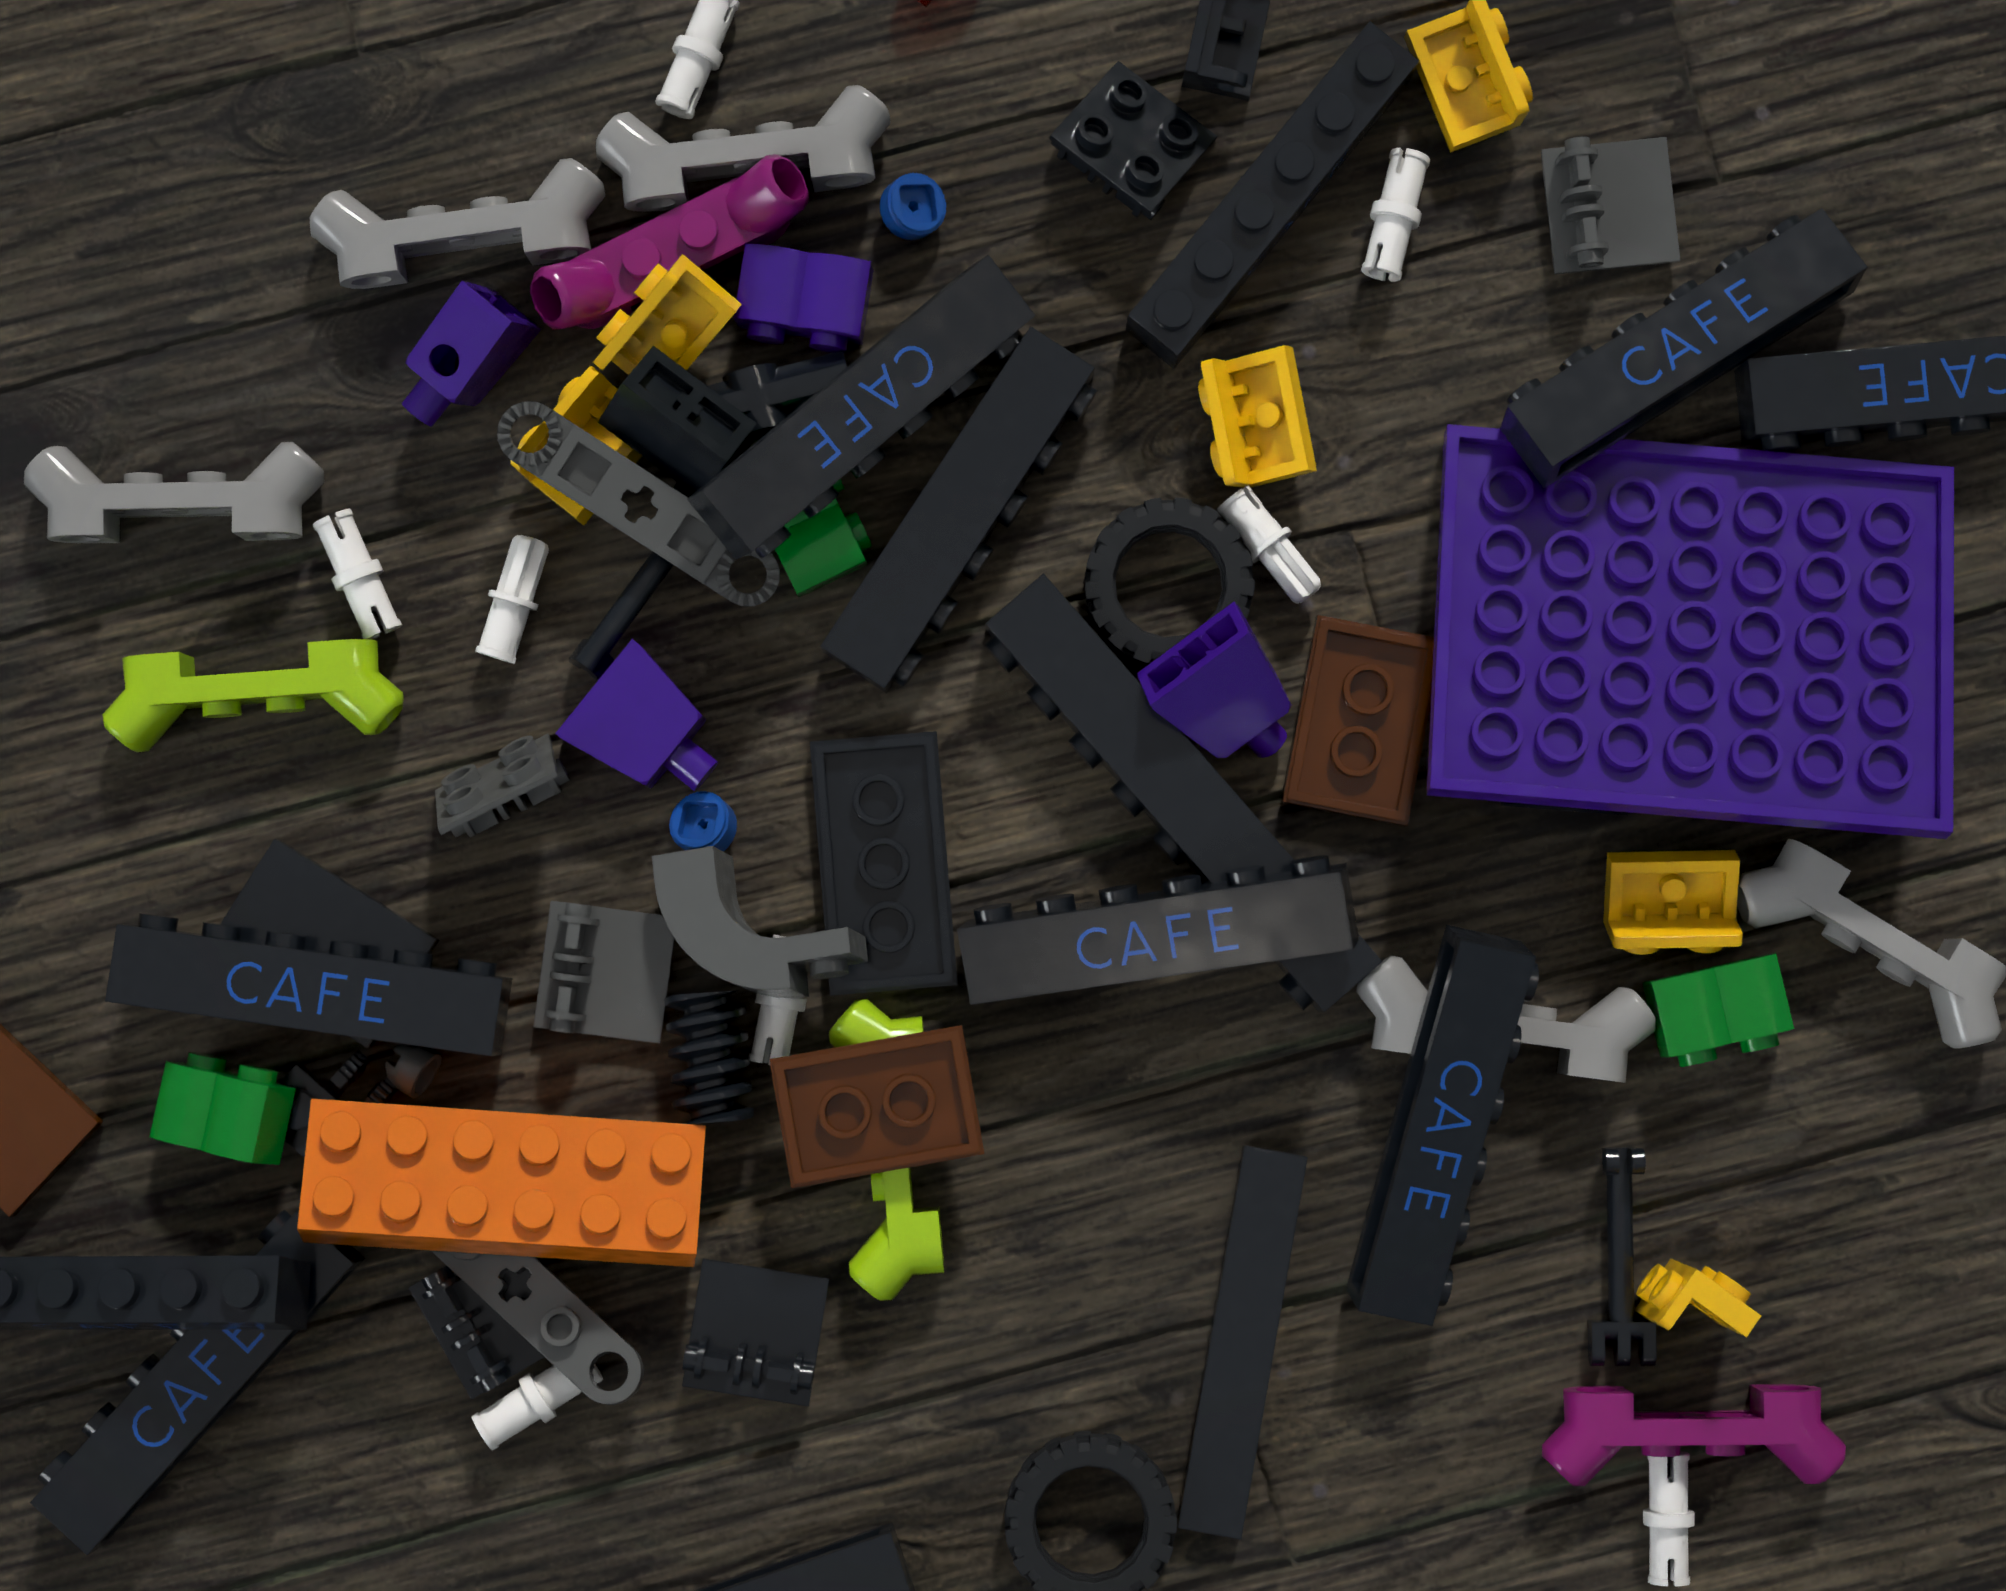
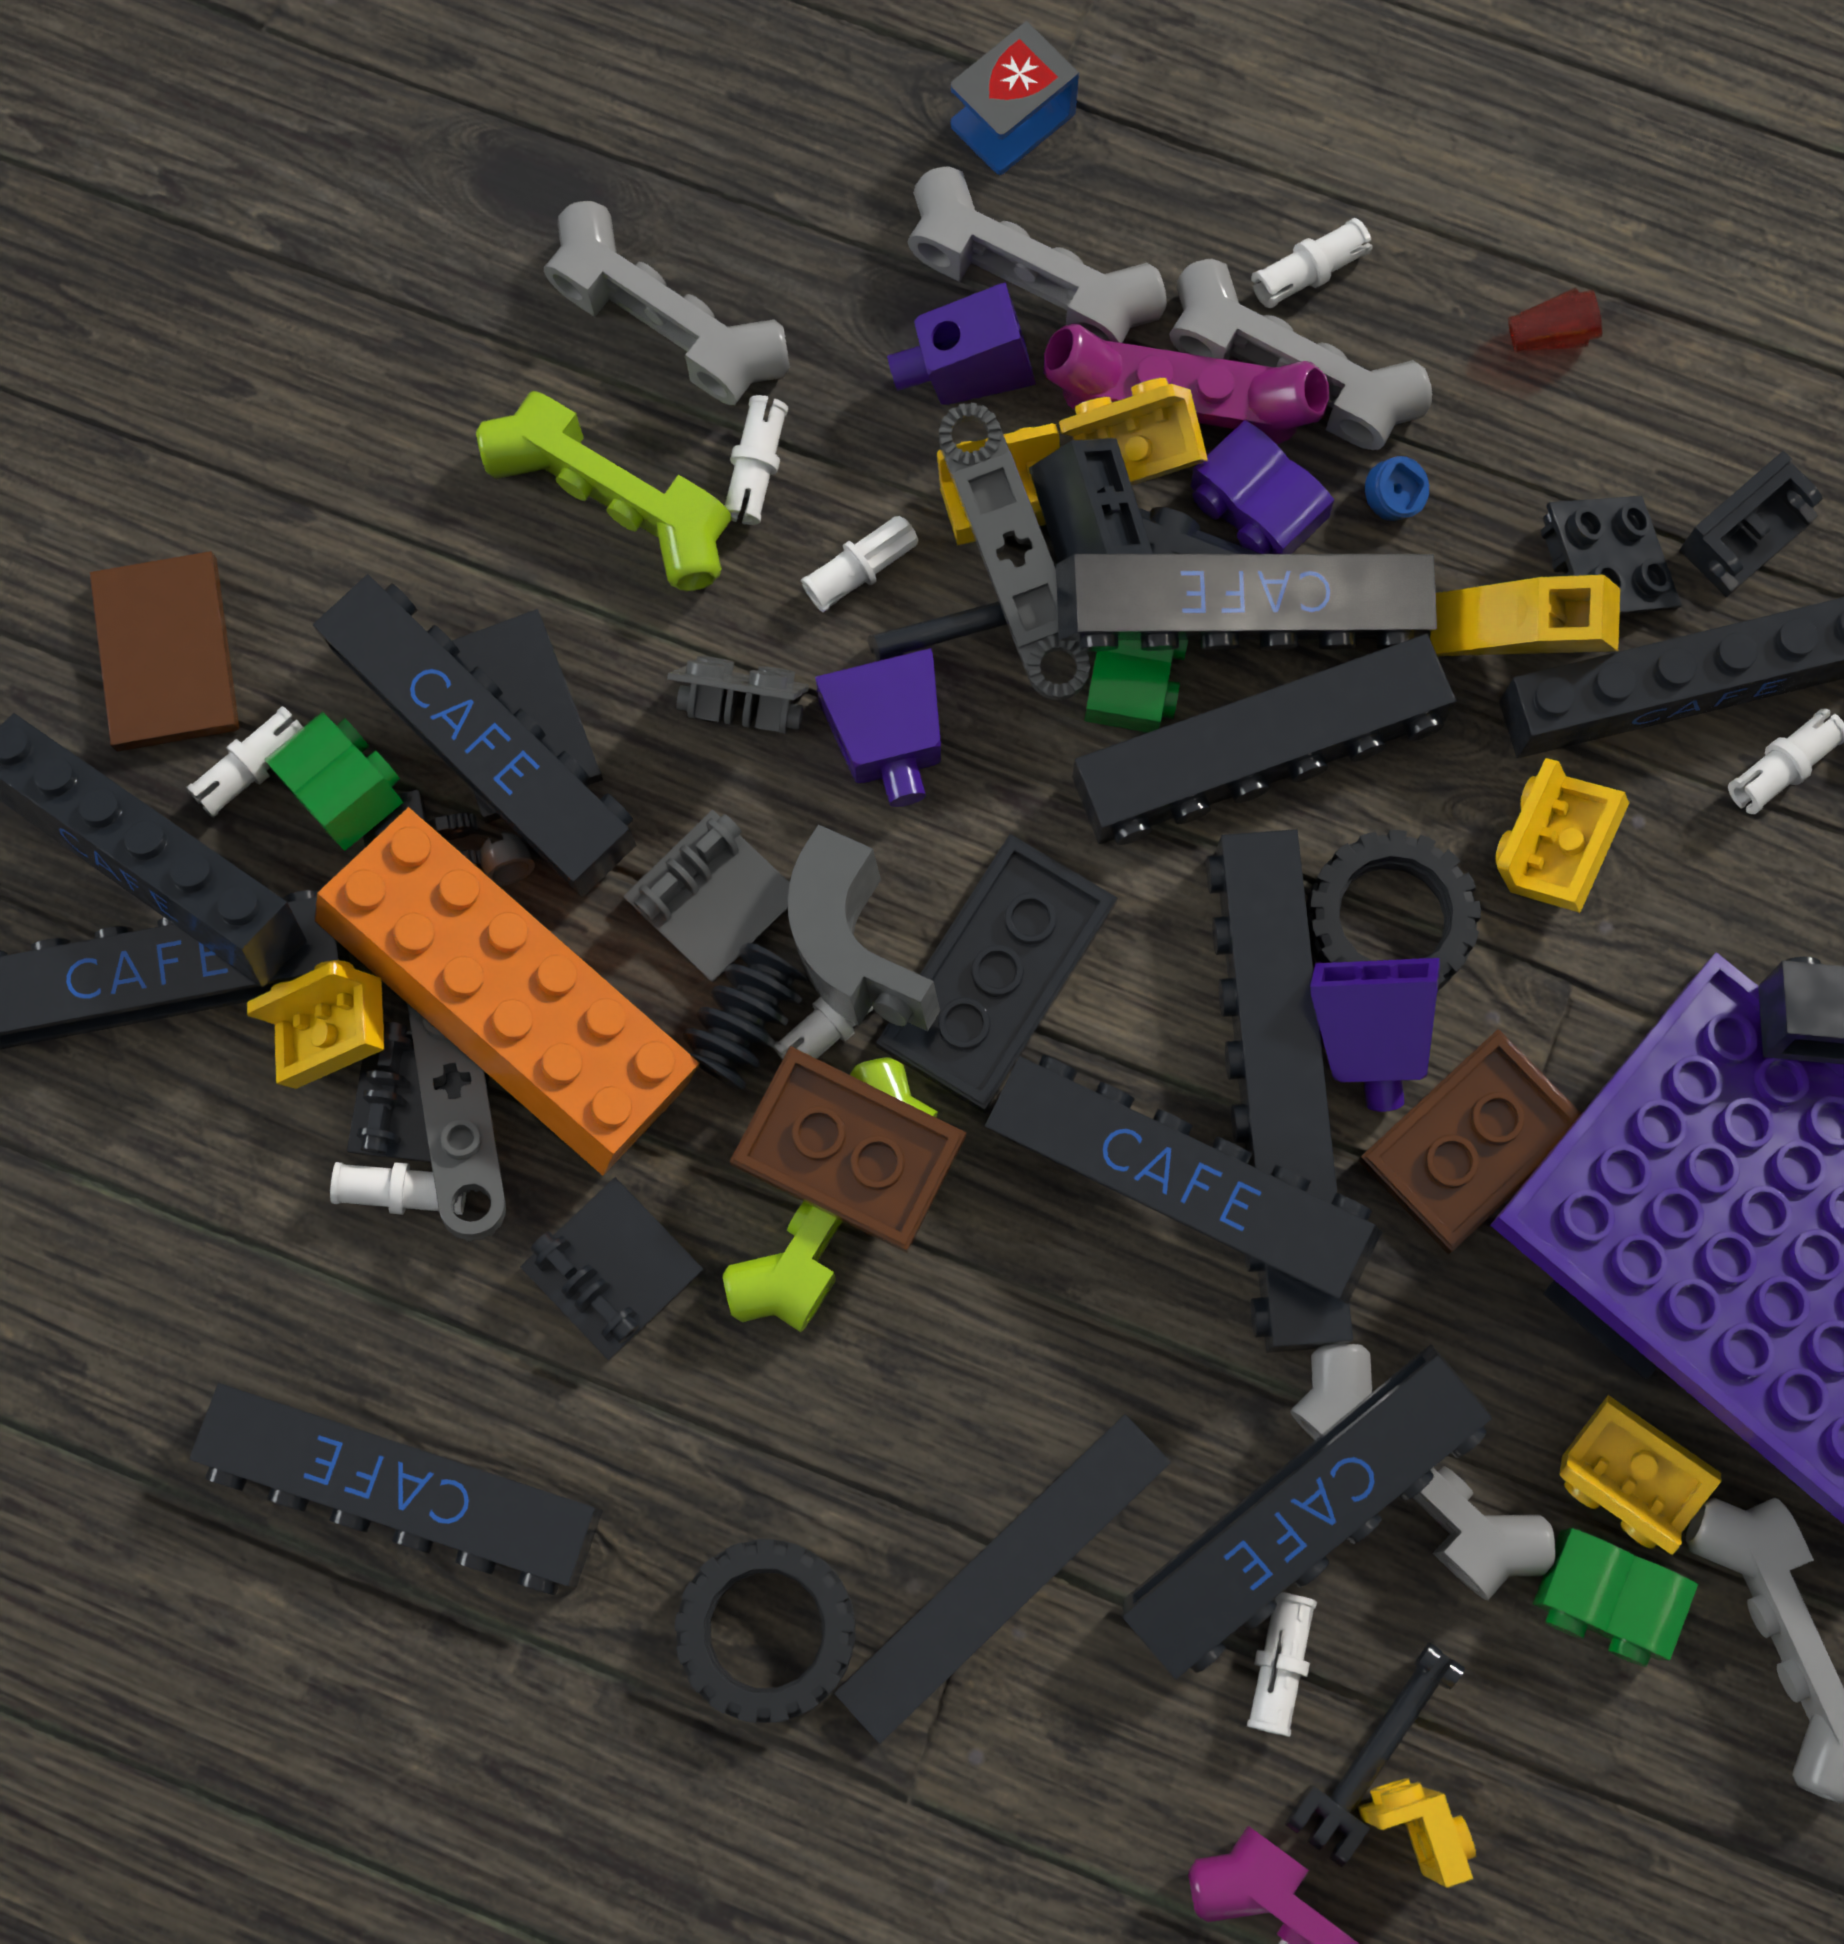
camera: 40 degrees right, 10 degrees down
blue tile [669,791,737,852] -> none
white axle [1217,485,1321,604] -> none
none -> white pin [186,706,303,818]
none -> yellow bracket [247,960,384,1089]
none -> piece [951,21,1079,175]
none -> white pin [1247,1592,1317,1737]
none -> yellow slope [1430,575,1620,656]

